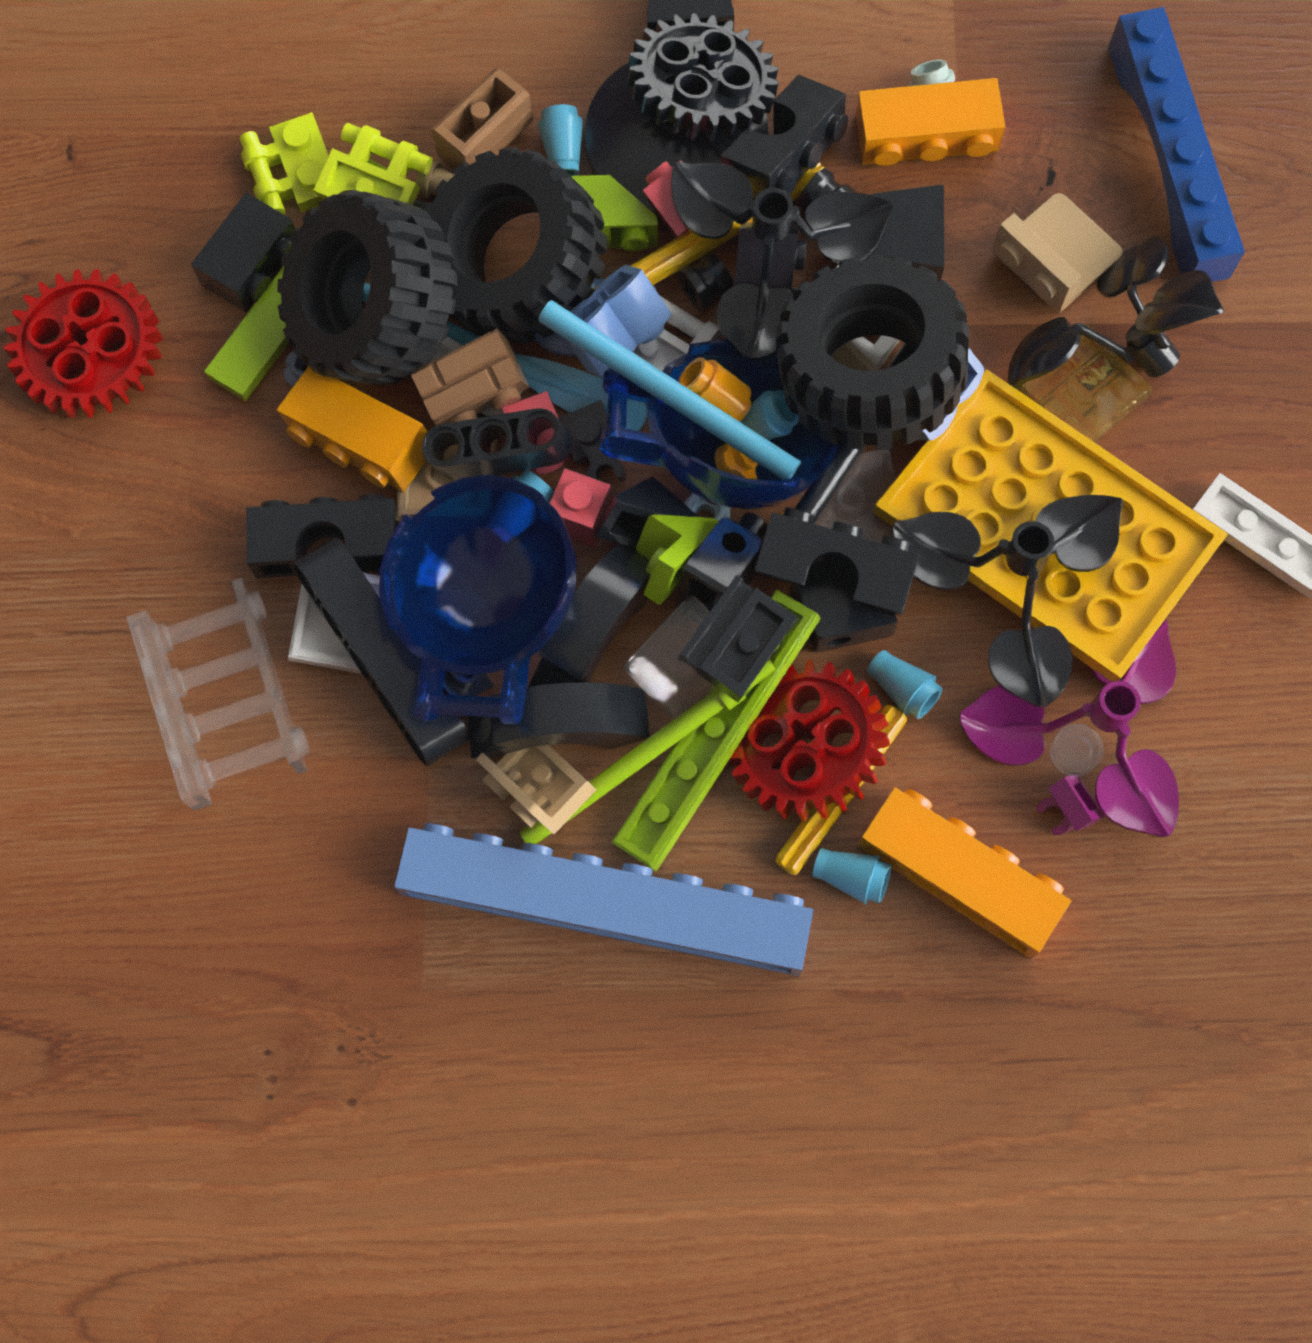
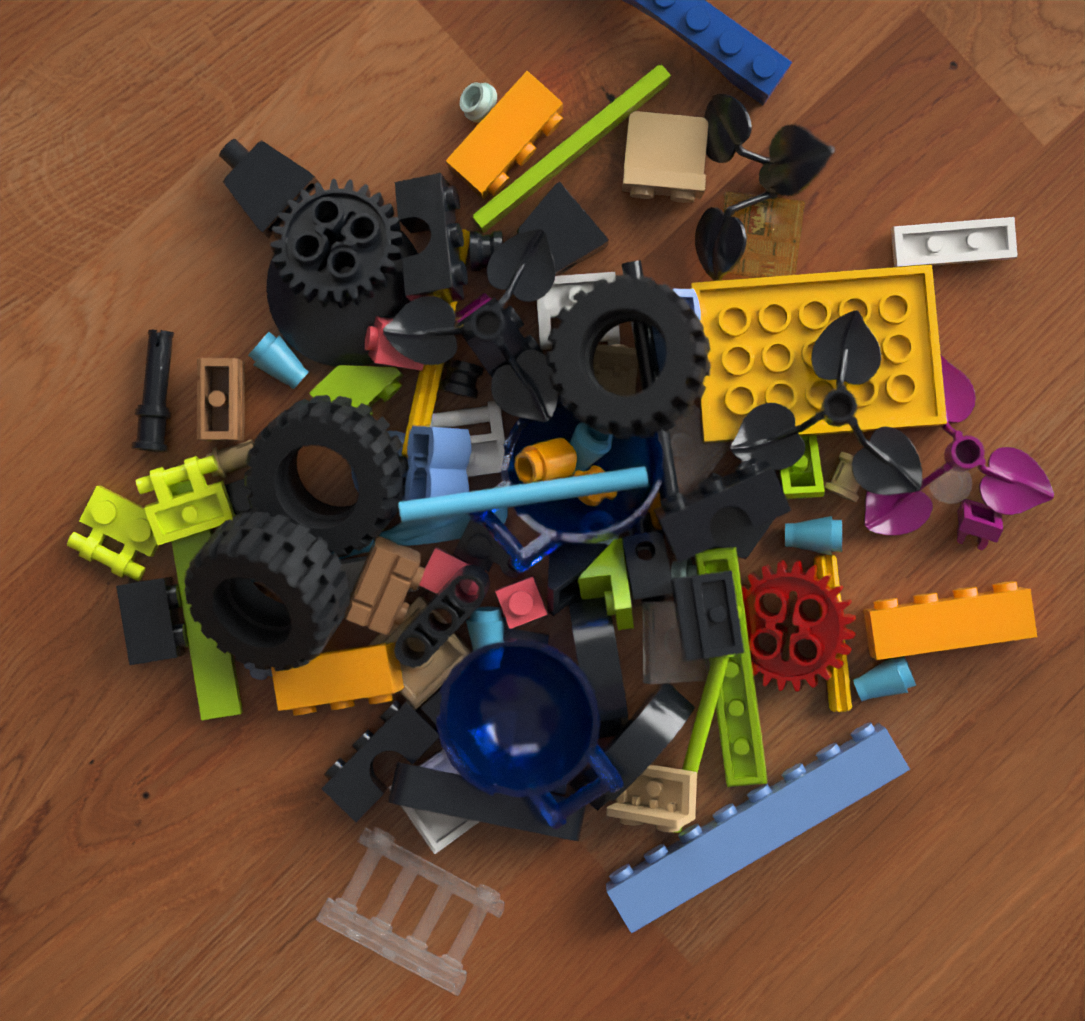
camera: 45 degrees left, 15 degrees up
red gear [4,269,163,418] -> none
none -> black pin [132,330,174,452]
none -> lime tile [473,65,671,234]
none -> lime slope [778,435,825,499]
none -> tan bush [824,451,860,503]

